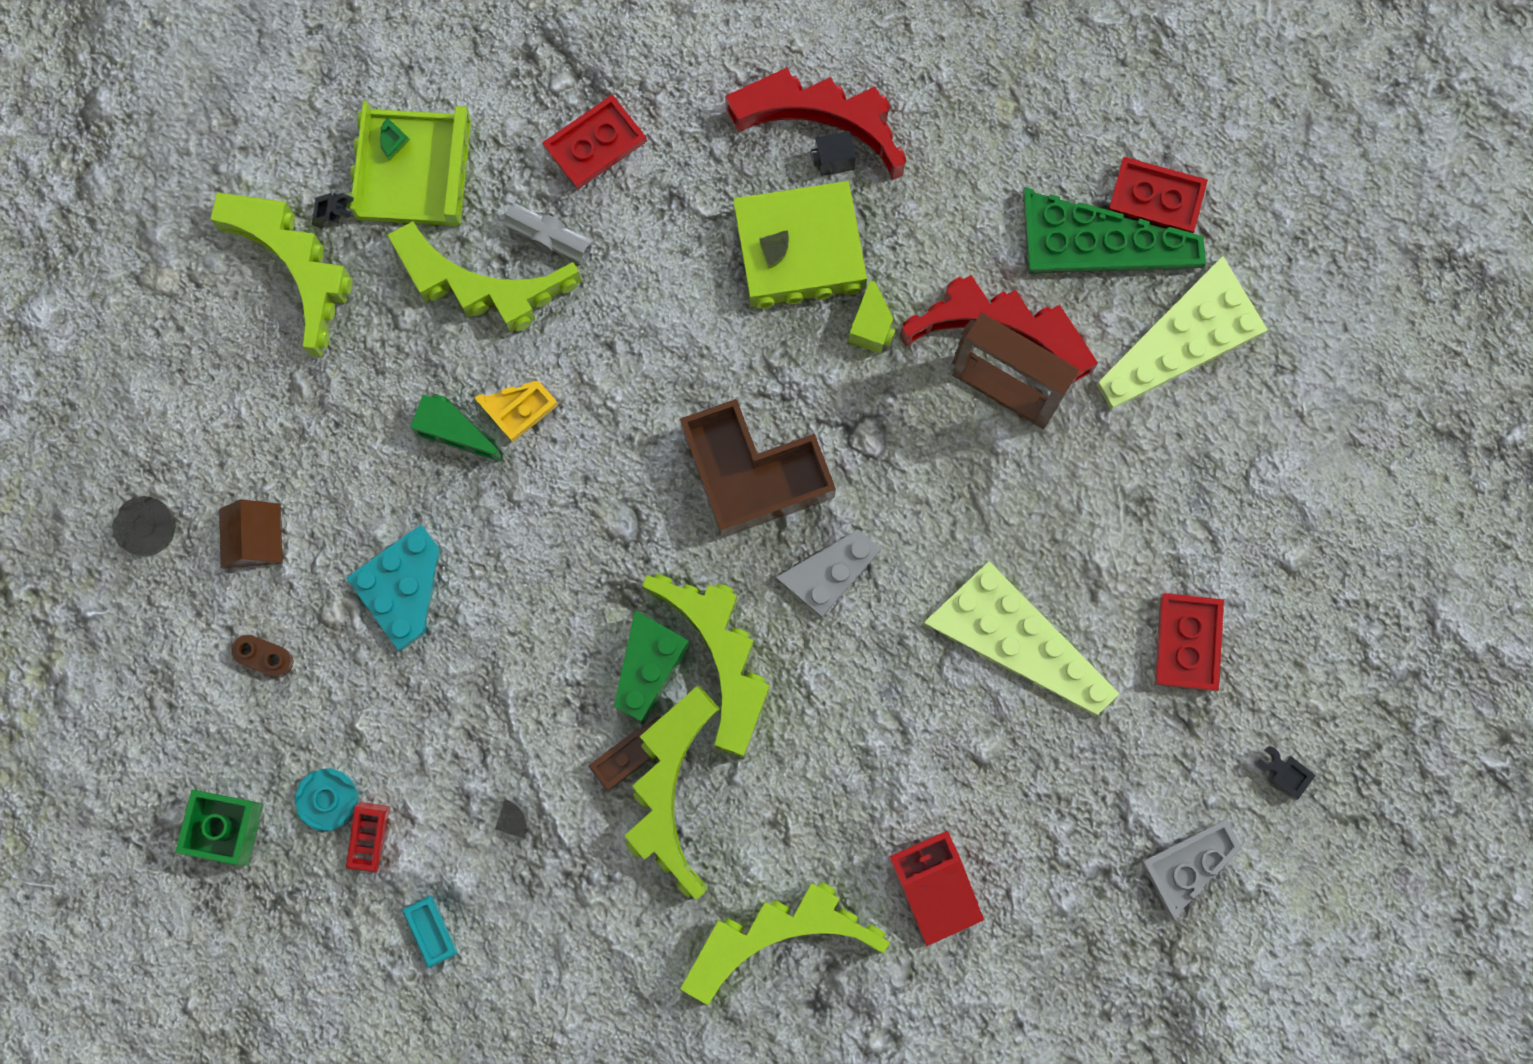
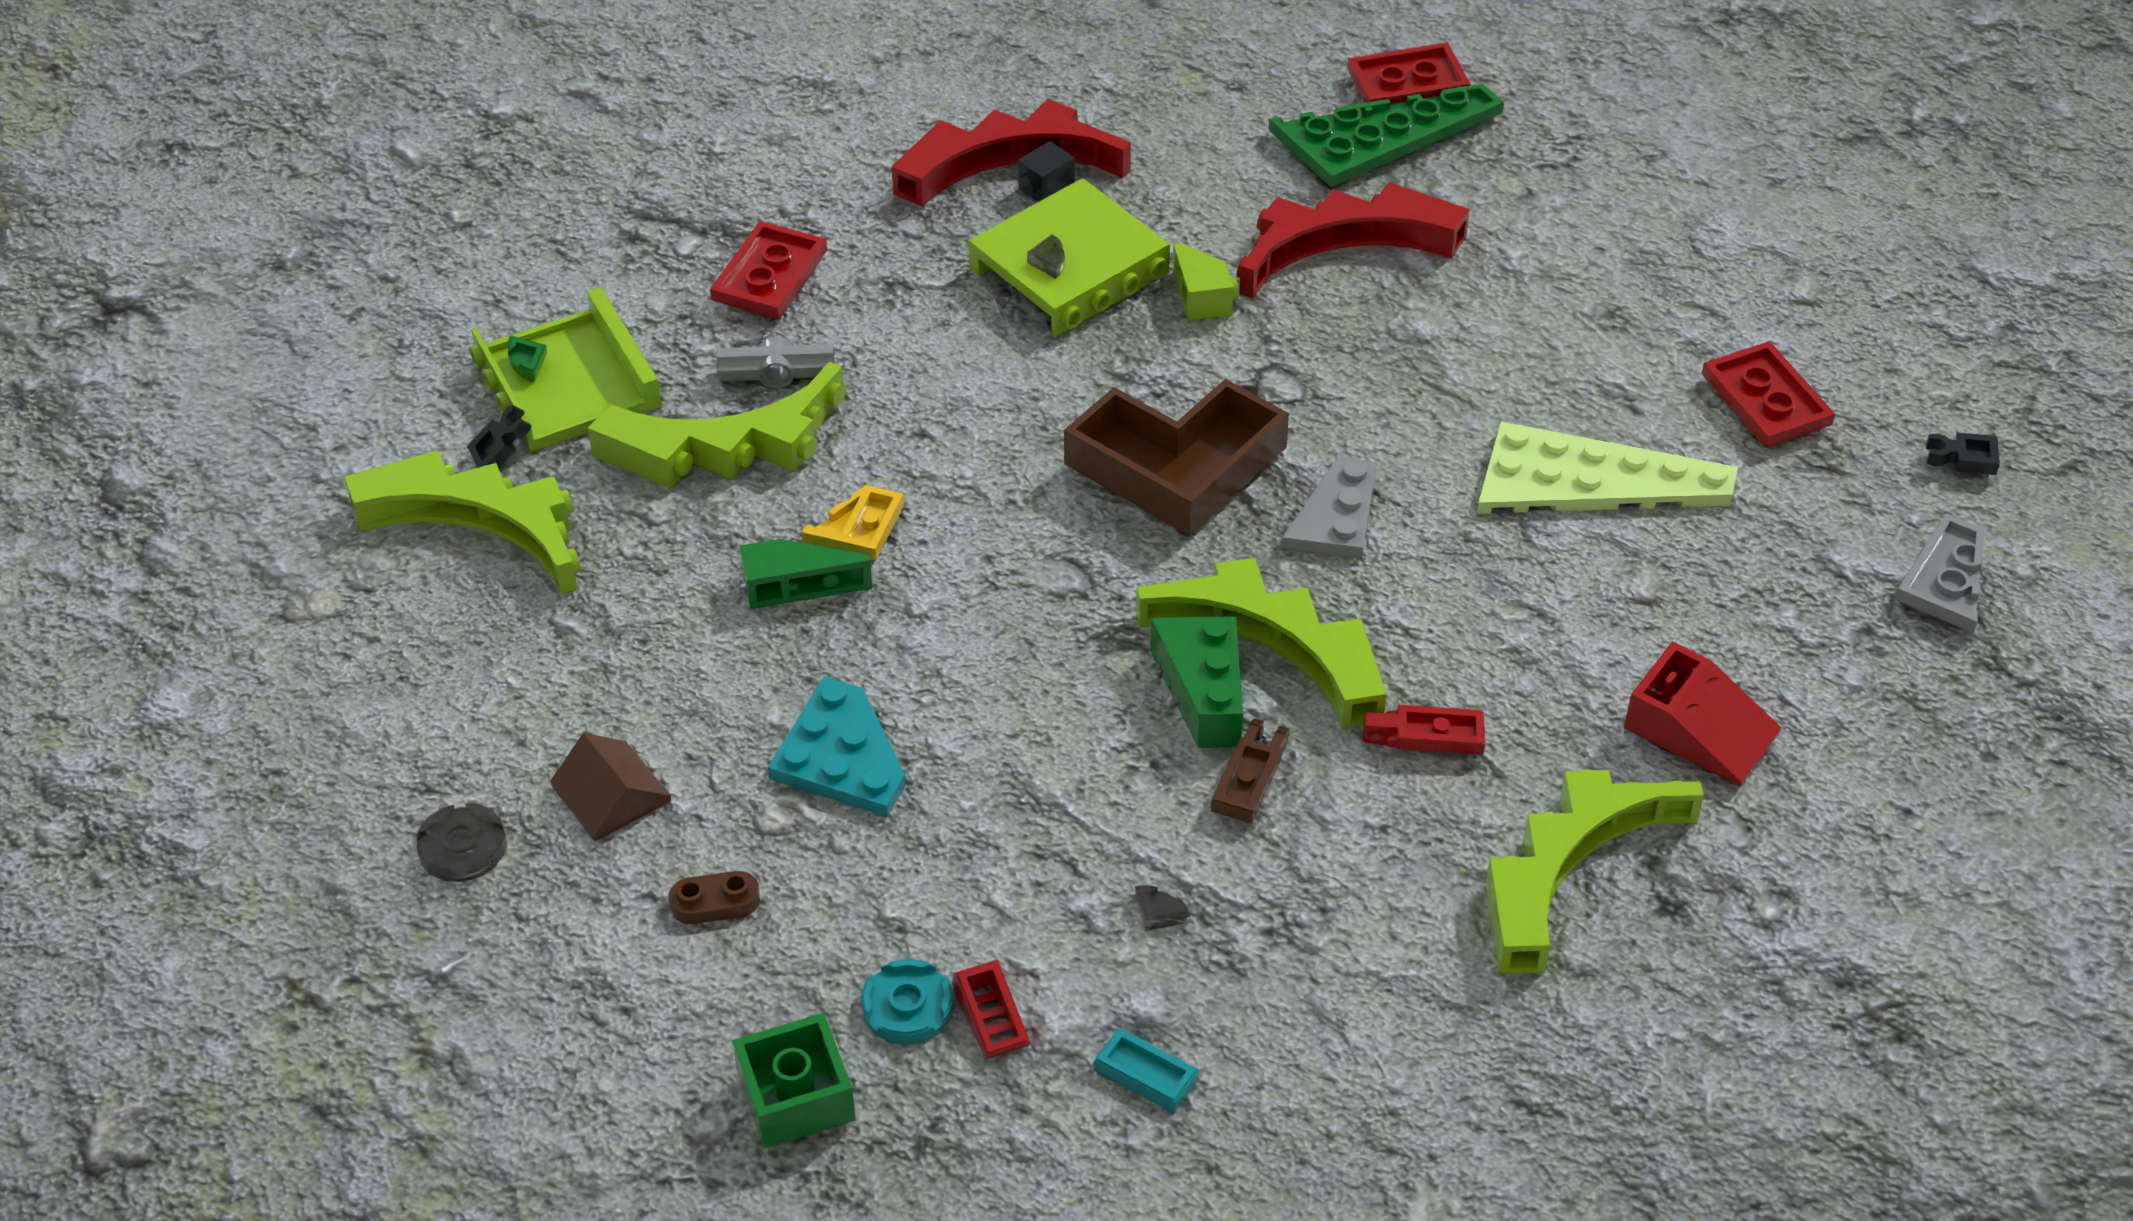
camera: 30 degrees left, 30 degrees down
lime arch [624,686,720,900] -> none
reddish brown window [951,312,1080,430] -> none
yellowish green wing [1097,256,1267,410] -> none
none -> red hinge [1363,704,1485,755]

